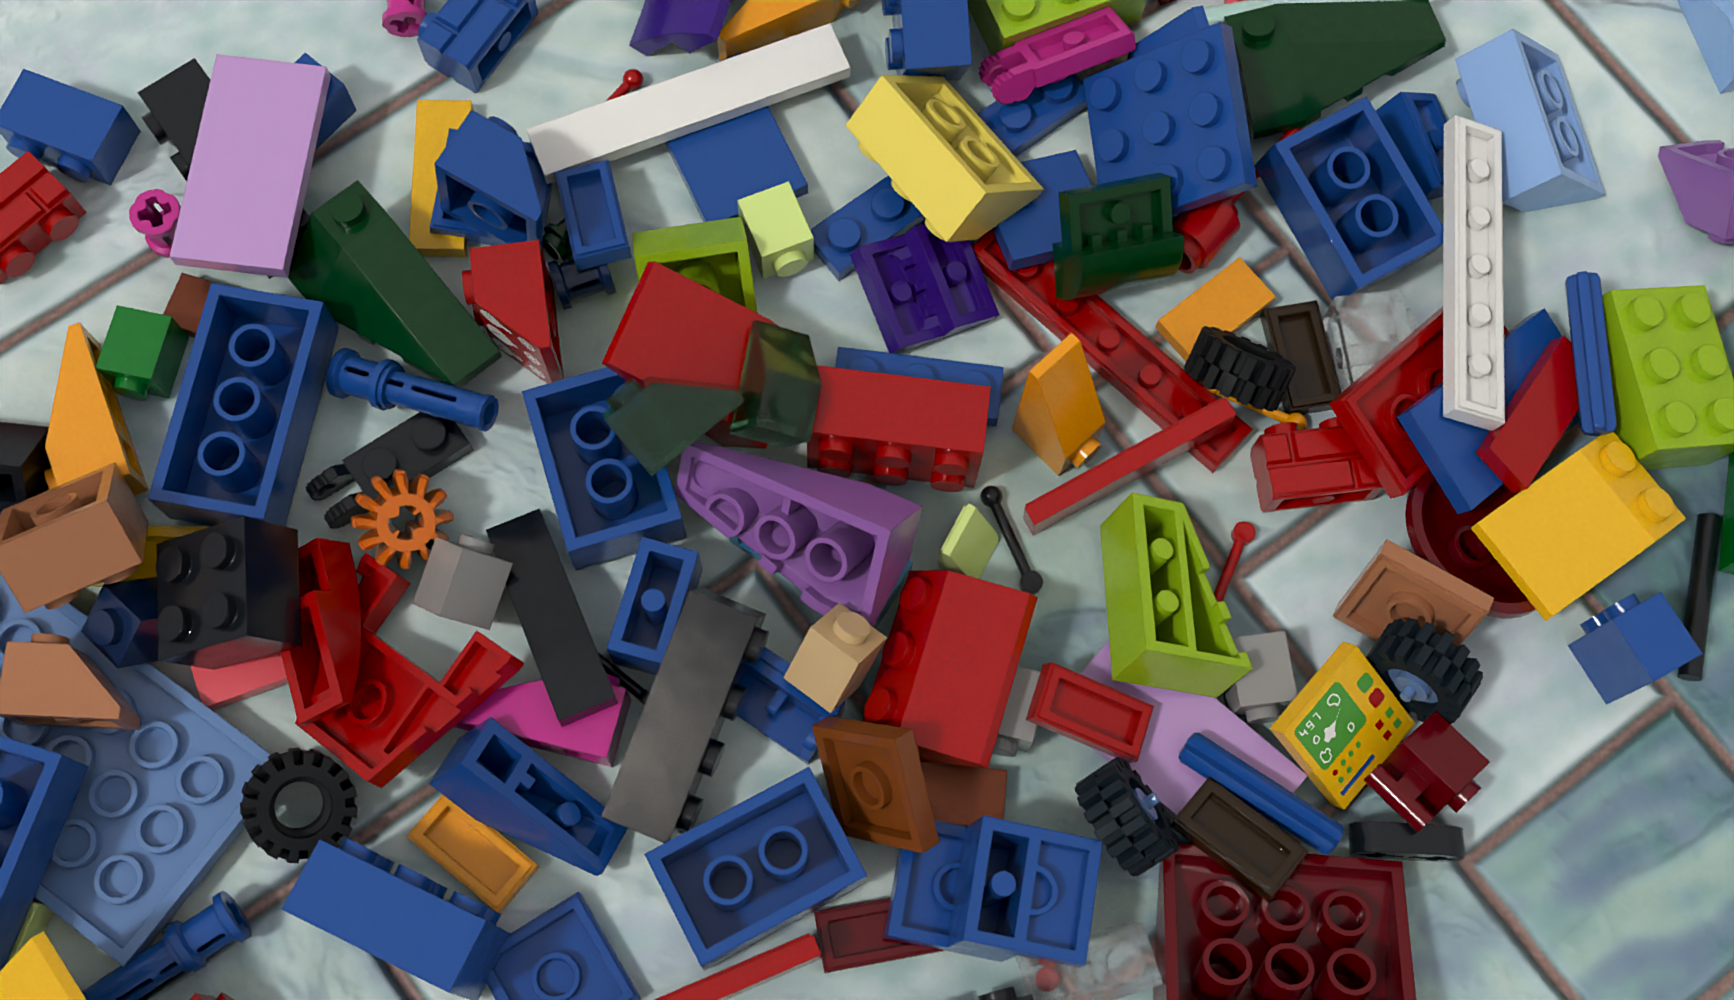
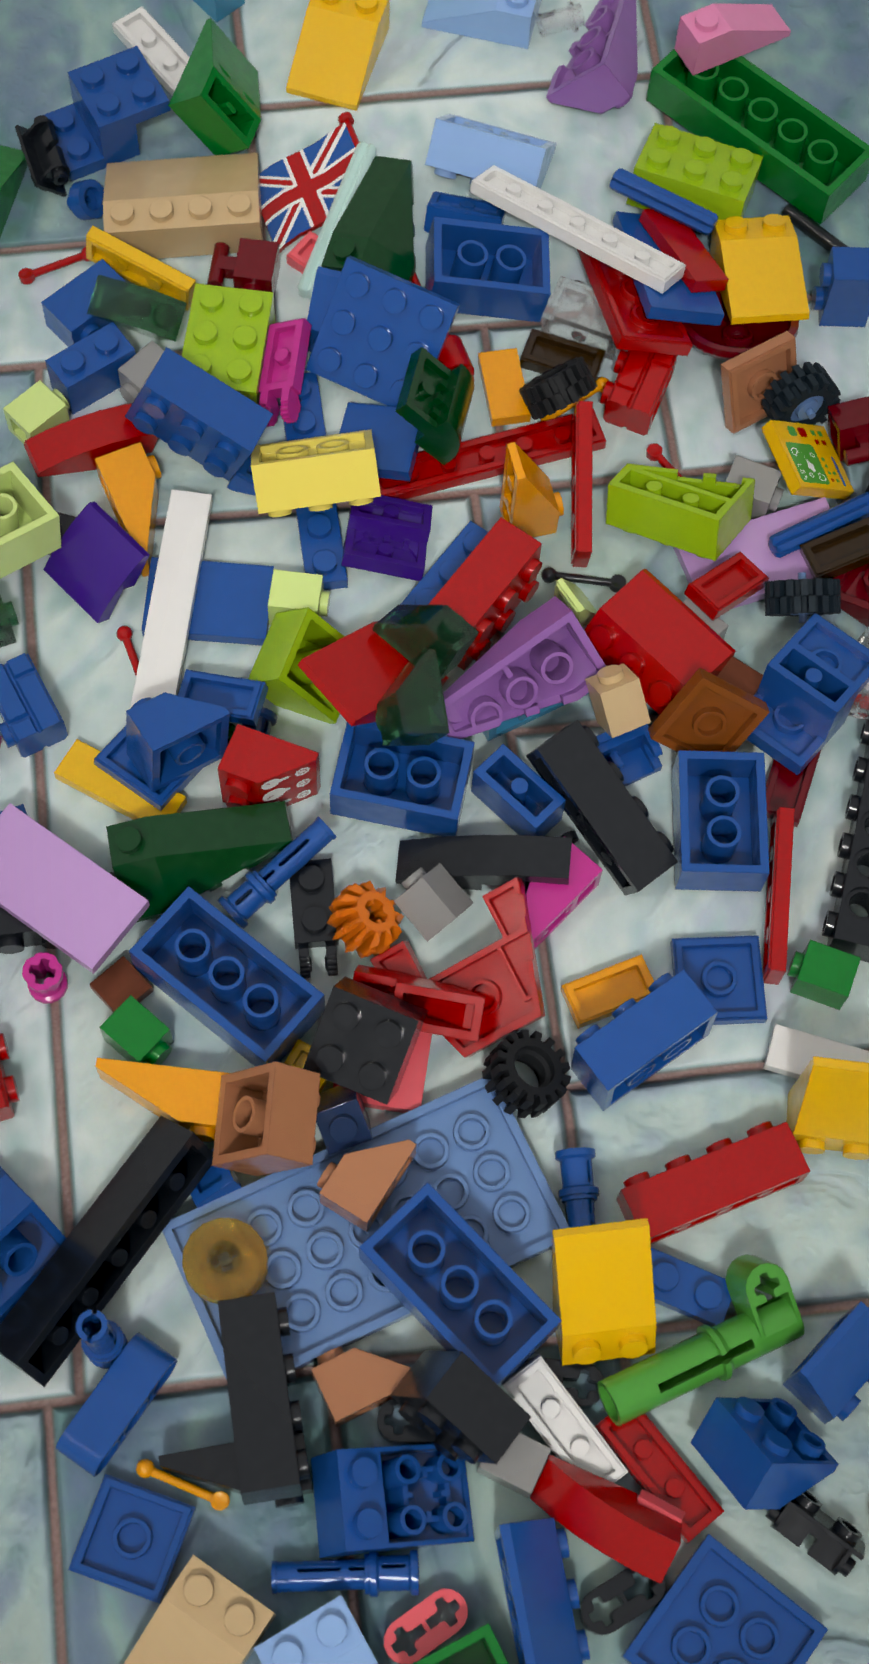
camera: 60 degrees left, 5 degrees down
blue slope [429,717,628,876] -> none

